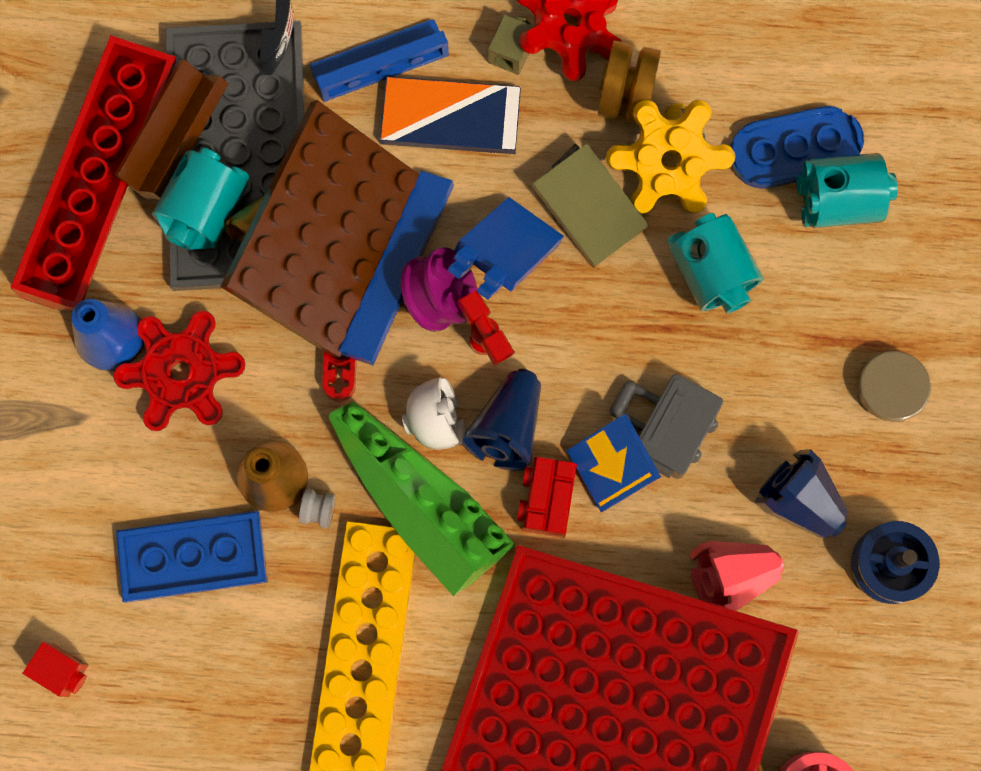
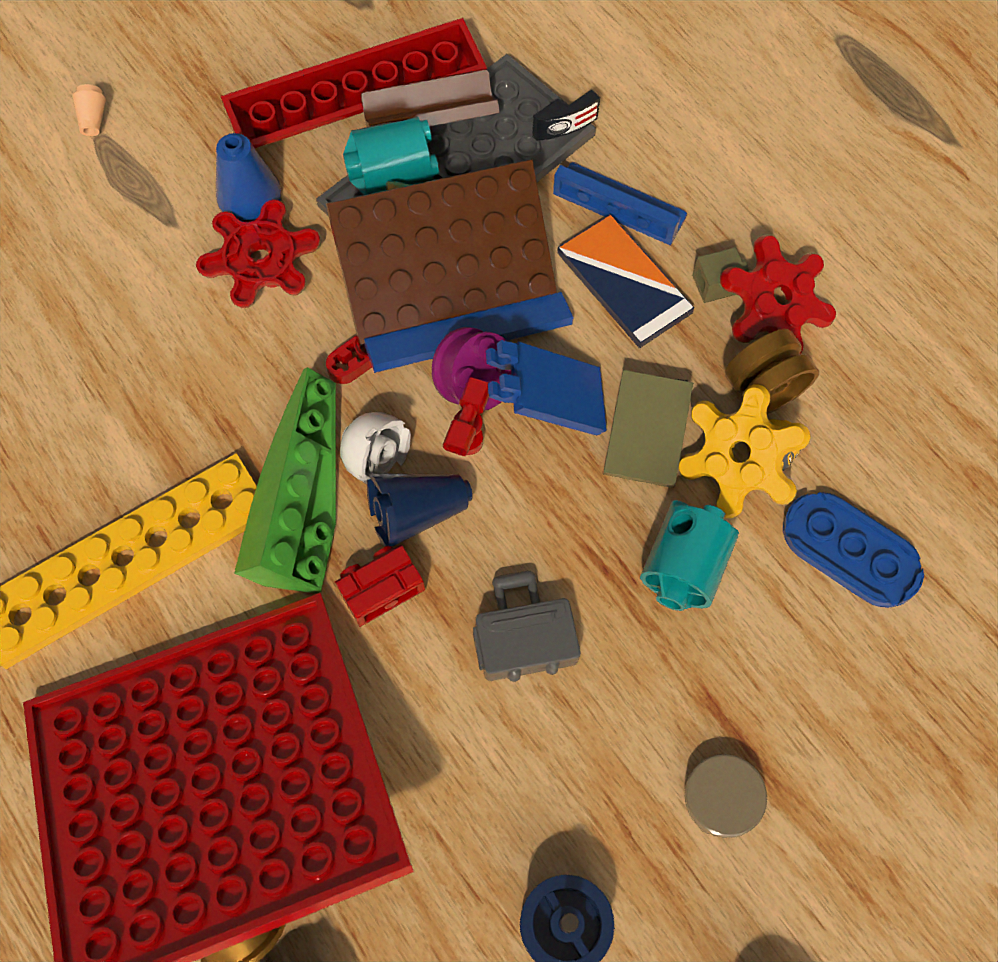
camera: 50 degrees right, 10 degrees down
blue tile [116,511,268,603] -> none
pearl gold cone [237,441,308,512] -> none
light grey wheel [299,488,336,529] -> none
blue tile [567,414,661,512] -> none
coral cone [690,541,784,611] -> none
dark blue cone [755,449,848,538] -> none
teal cylinder [796,153,898,228] -> none

